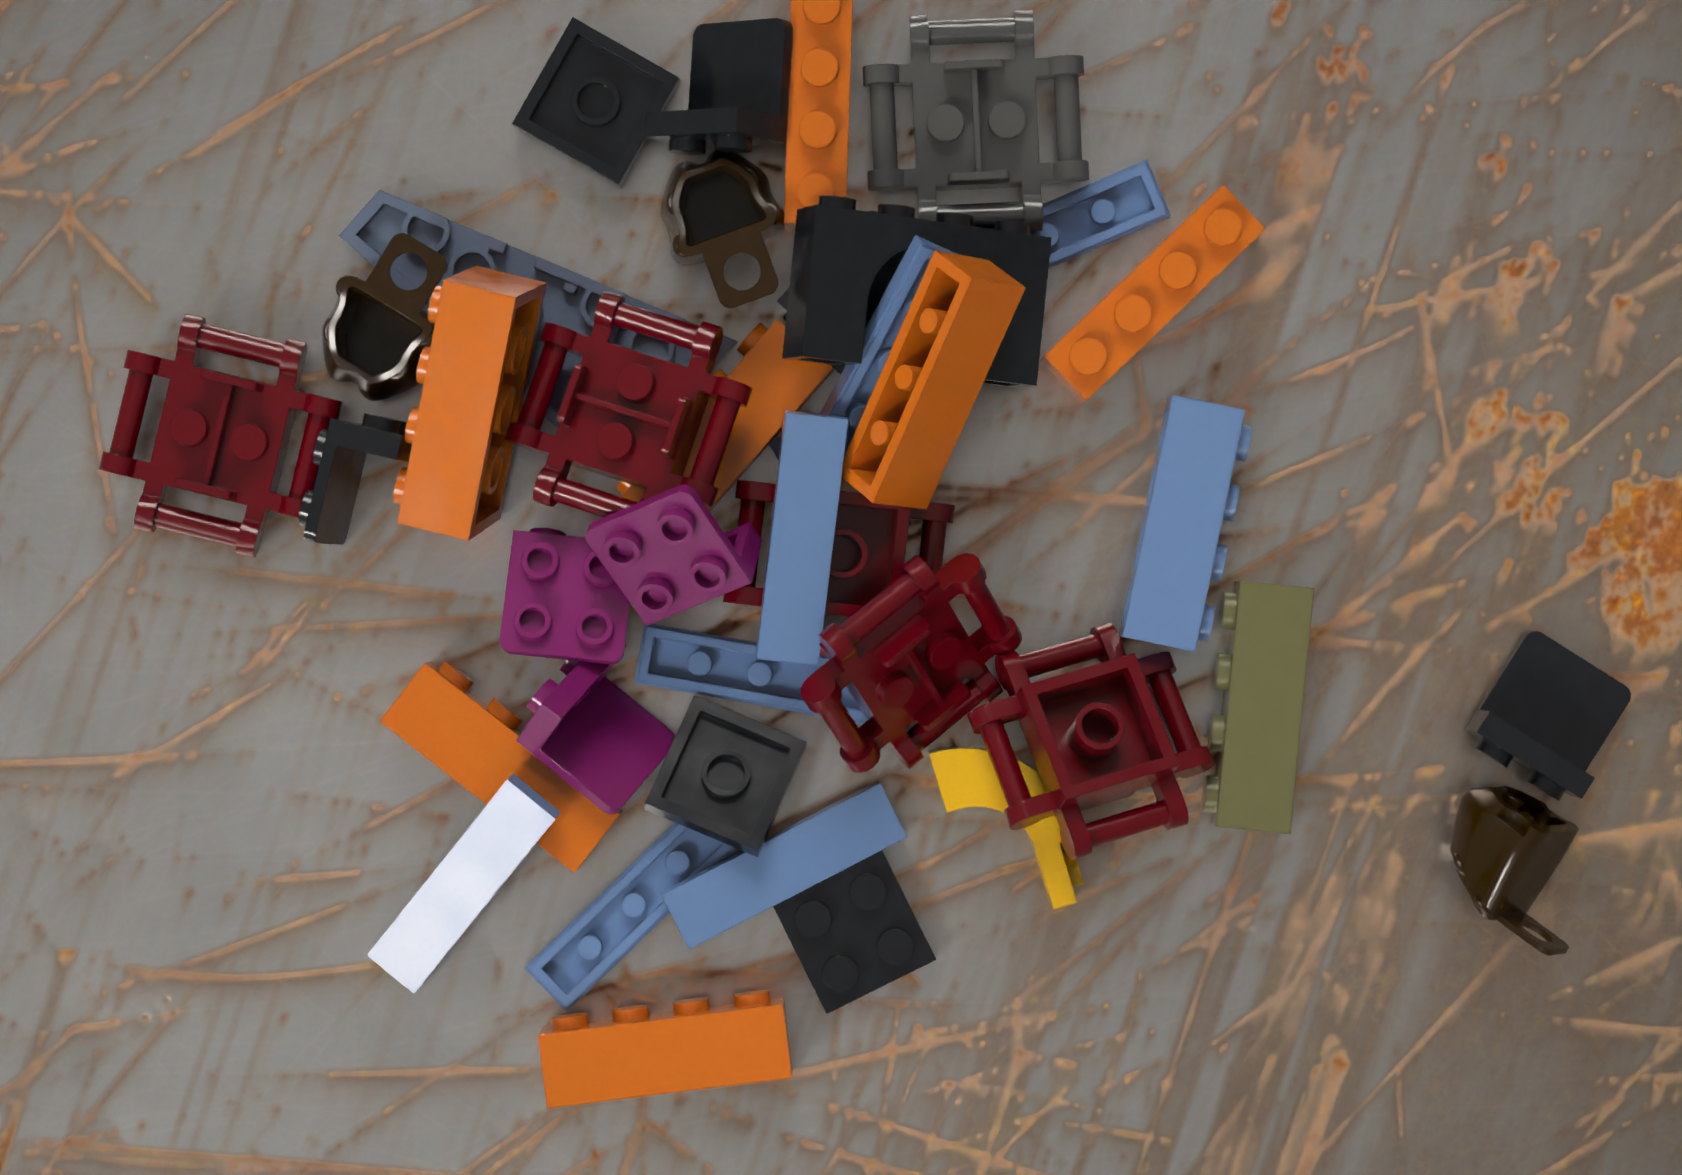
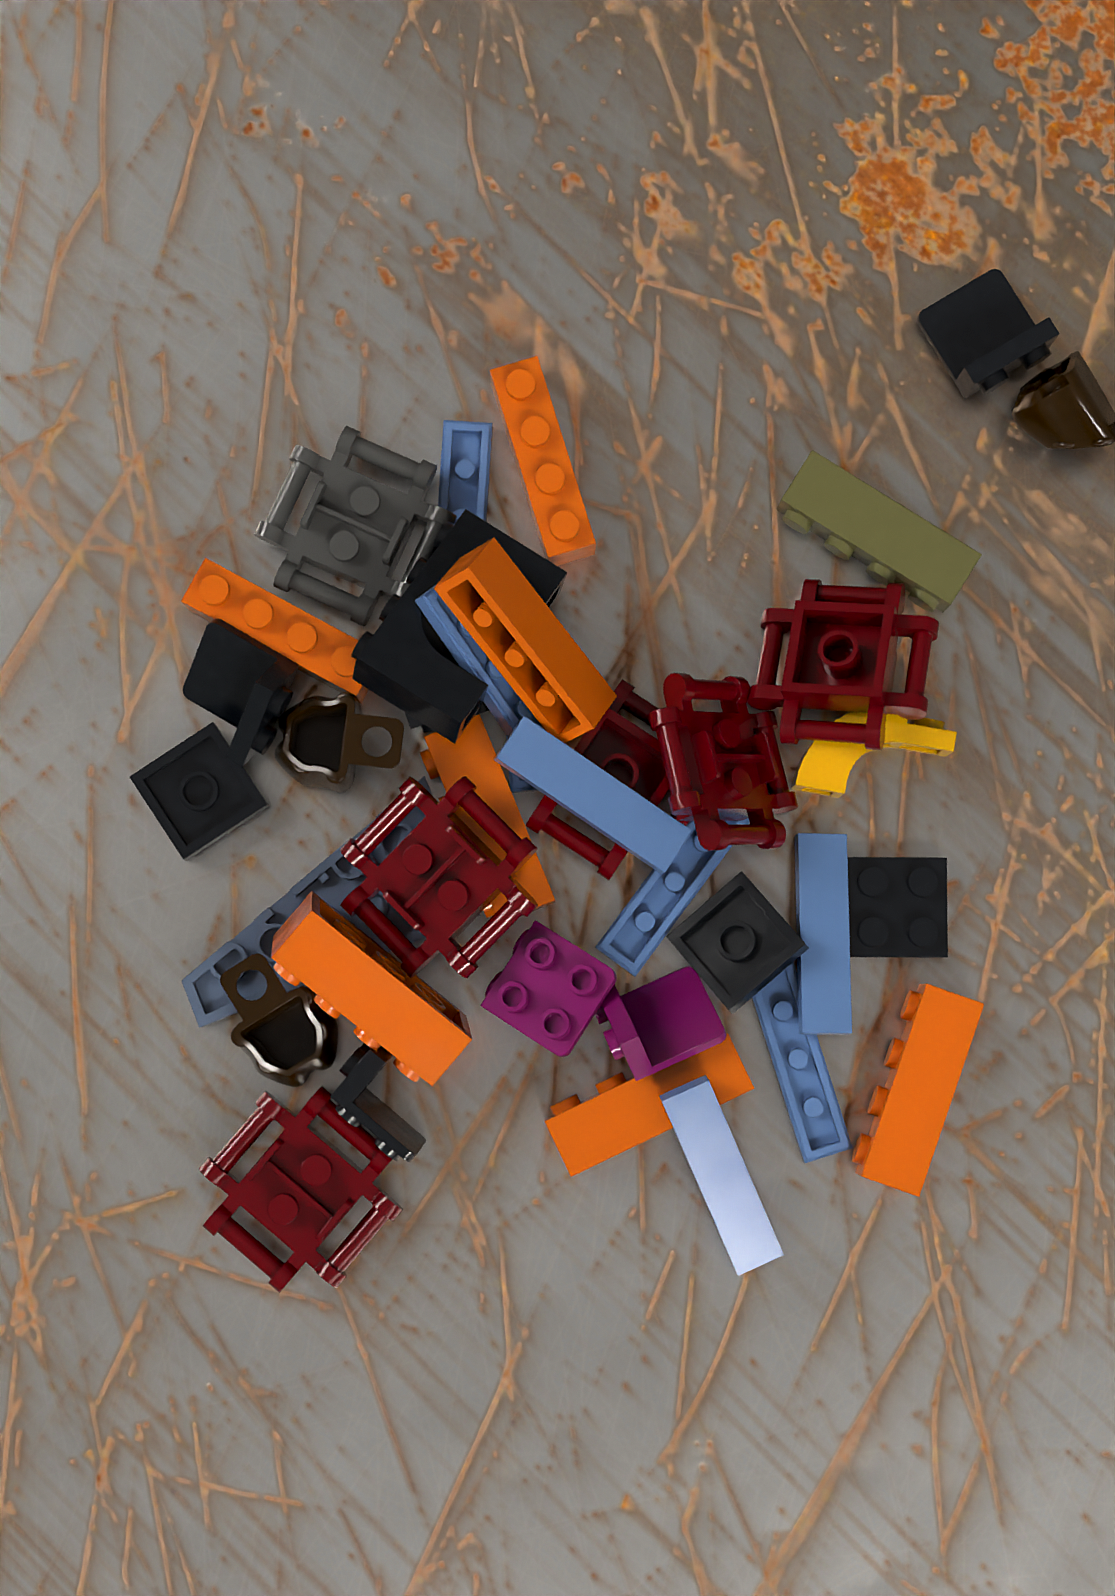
camera: 60 degrees left, 5 degrees down
magenta bracket [585,485,763,626] -> none
medium blue brick [1119,395,1252,652] -> none

